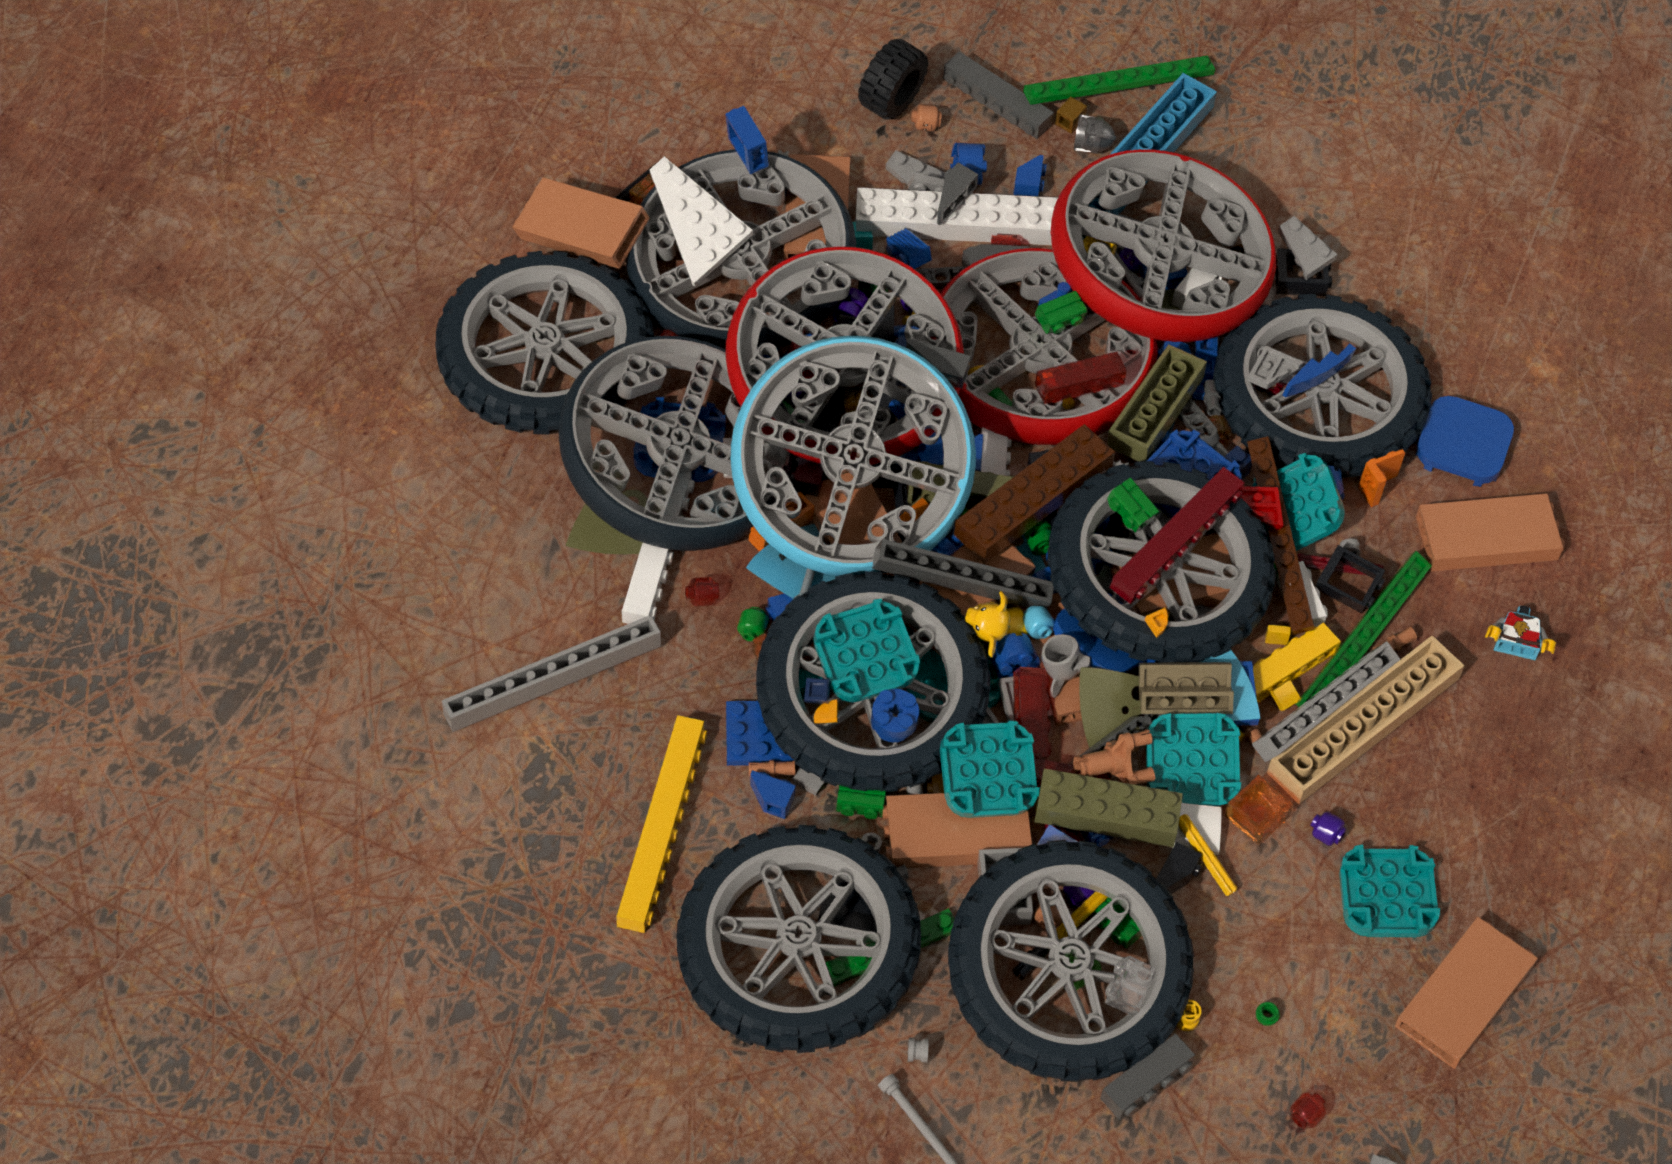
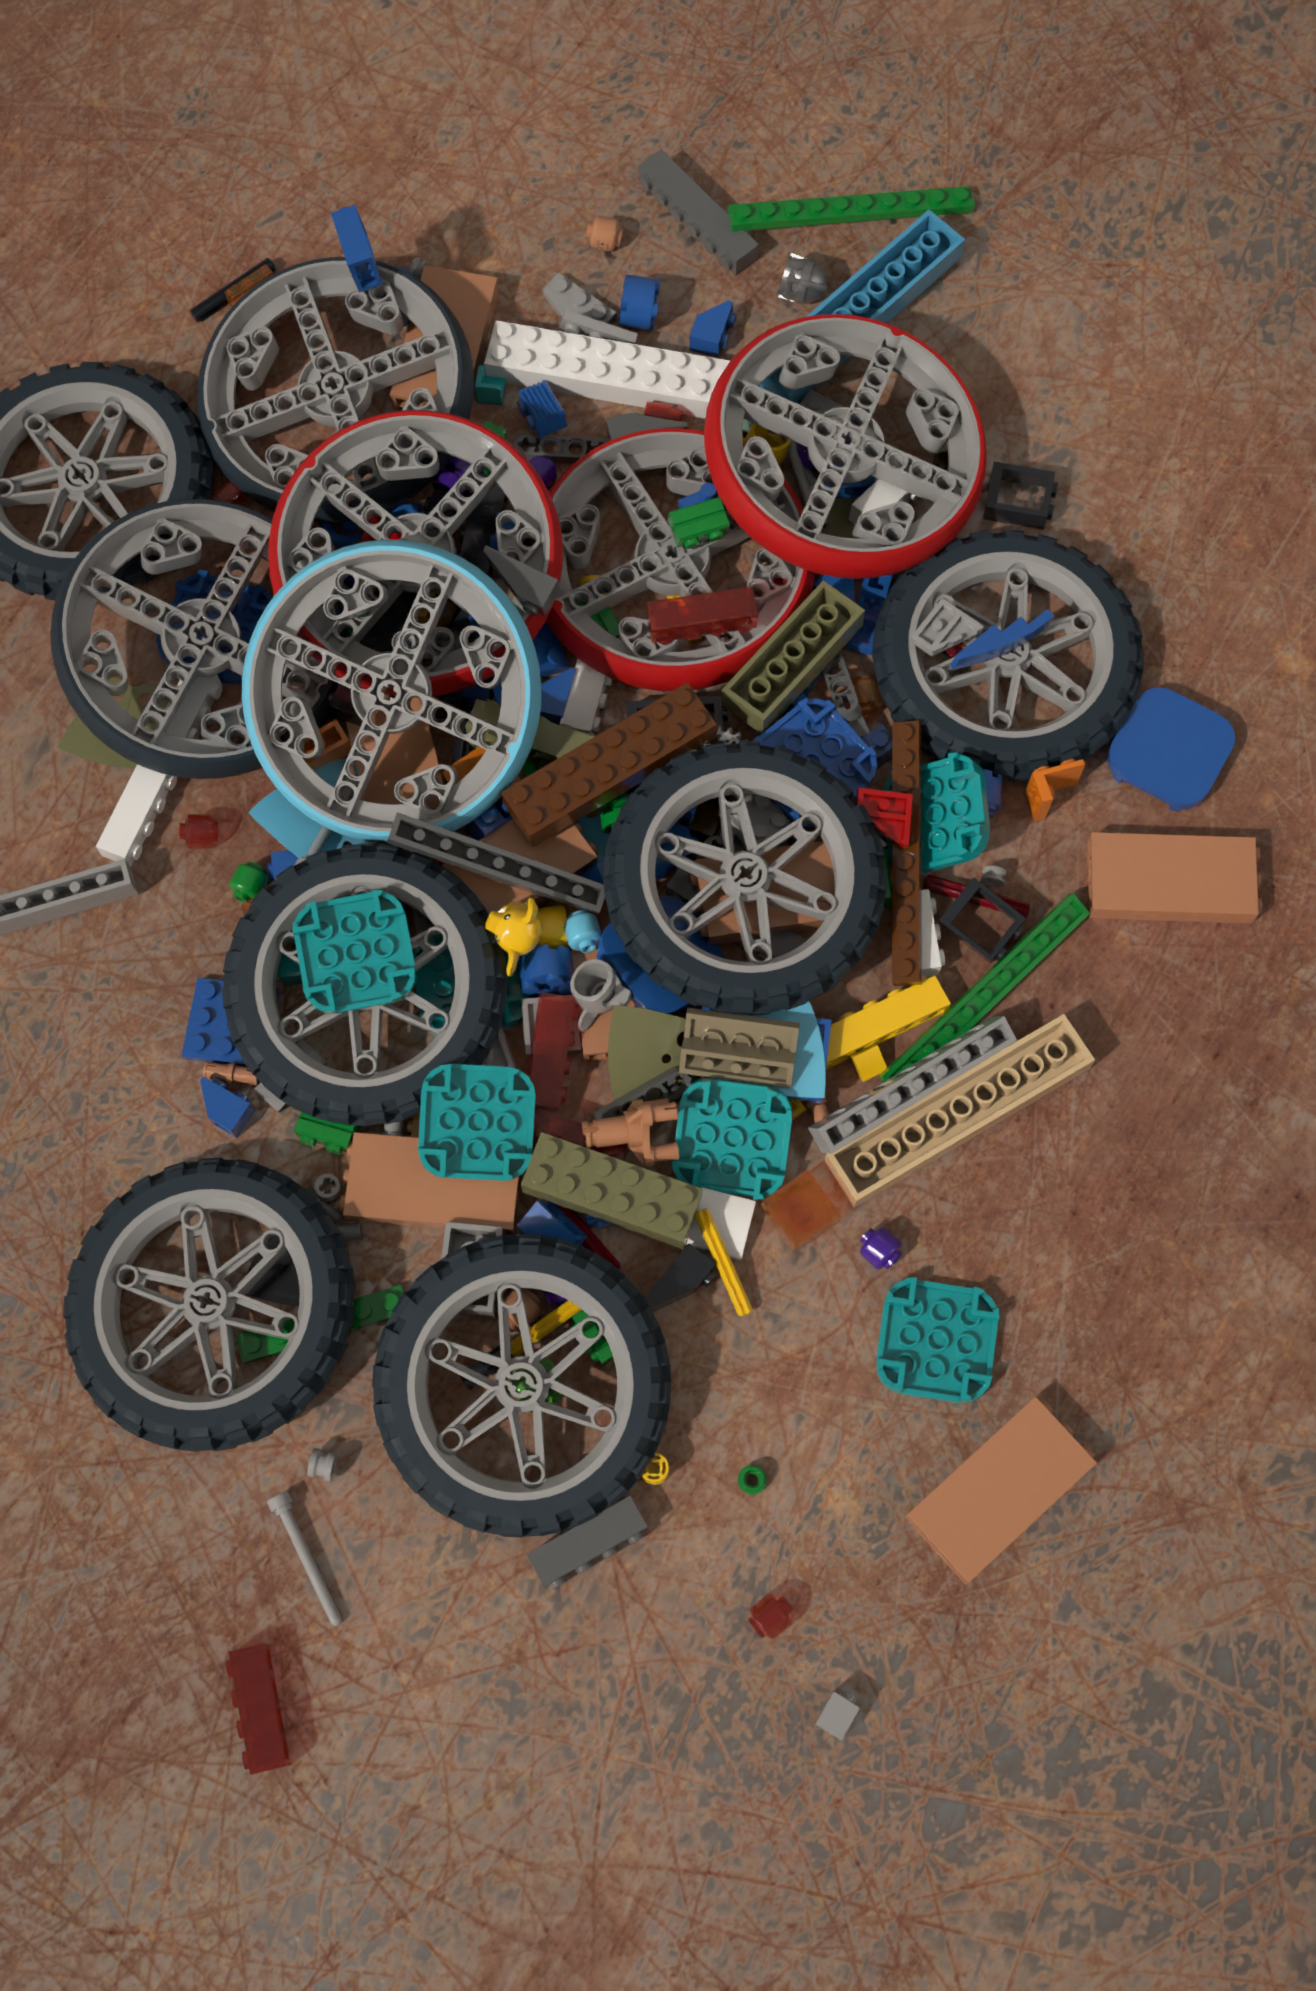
camera: 15 degrees right, 15 degrees up
nougat brick [512,177,650,269] -> none
yellow brick [616,715,707,933] -> none
white wing [650,156,753,287] -> none
dark blue tile [804,678,831,703] -> none
light orange tile [814,699,838,723] -> none
black tyre [858,39,929,120] -> none
blue brick [871,689,919,742] -> none
dark grey slope [937,162,978,225] -> none
pearl gold brick [1055,97,1087,134] -> none
clear brick [1105,956,1155,1015] -> none
green brick [1107,478,1160,533] -> none
dark red brick [1109,467,1244,604] -> none
light orange tile [1145,608,1168,638] -> none
dark grey pin [1203,380,1221,417] -> none
yellow tile [1265,625,1291,645] -> none
light grey wing [1278,216,1337,280] -> none
nougat pin [1372,627,1417,652] -> none
torso [1485,606,1556,660] -> none

